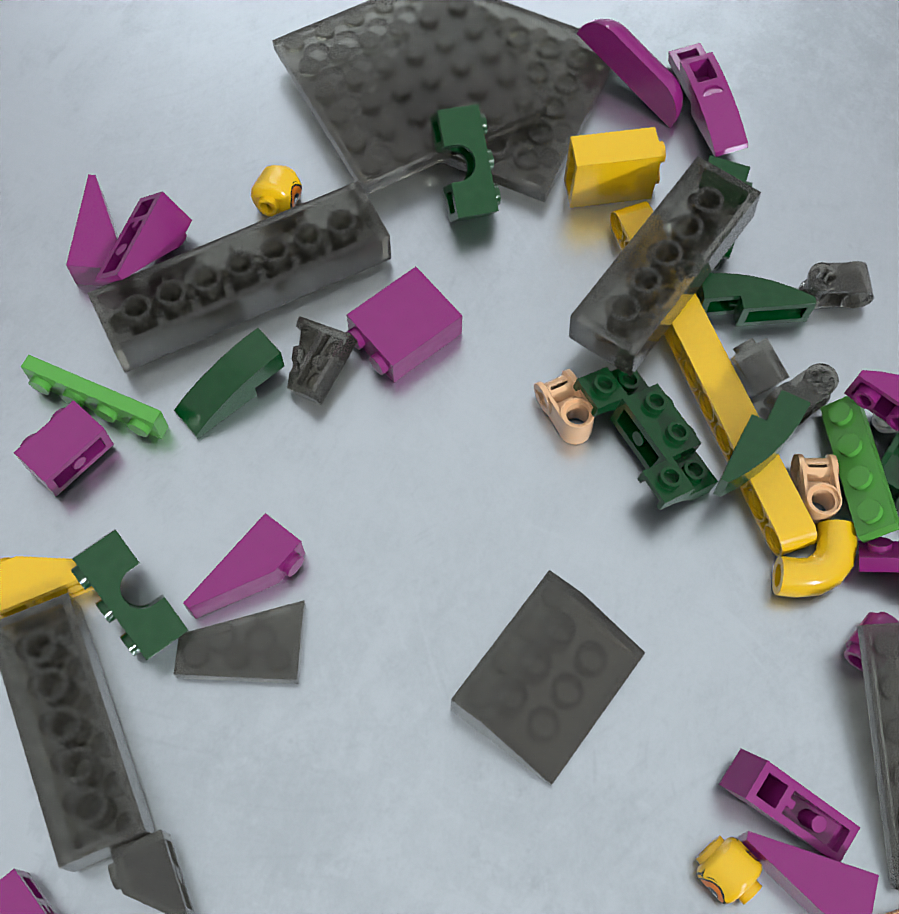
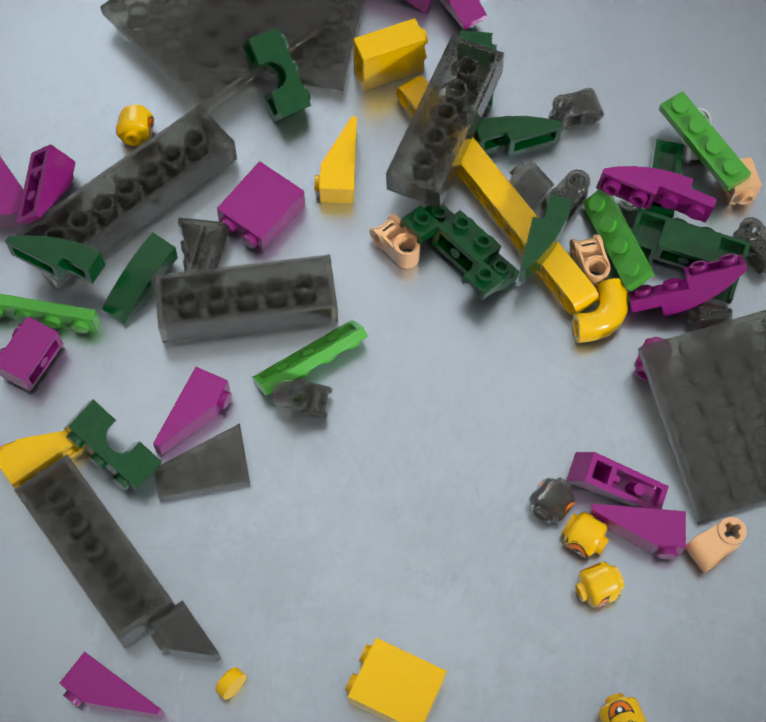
camera: 15 degrees left, 0 degrees up
clear smoke slope [450,570,645,786] -> none
none -> dark green slope [5,235,106,284]
none -> clear smoke brick [154,254,338,343]
none -> bright green plate [252,319,368,395]
none -> clear smoke piece [272,379,333,419]
none -> yellow slope [314,116,357,204]
none -> clear smoke head [529,477,575,524]

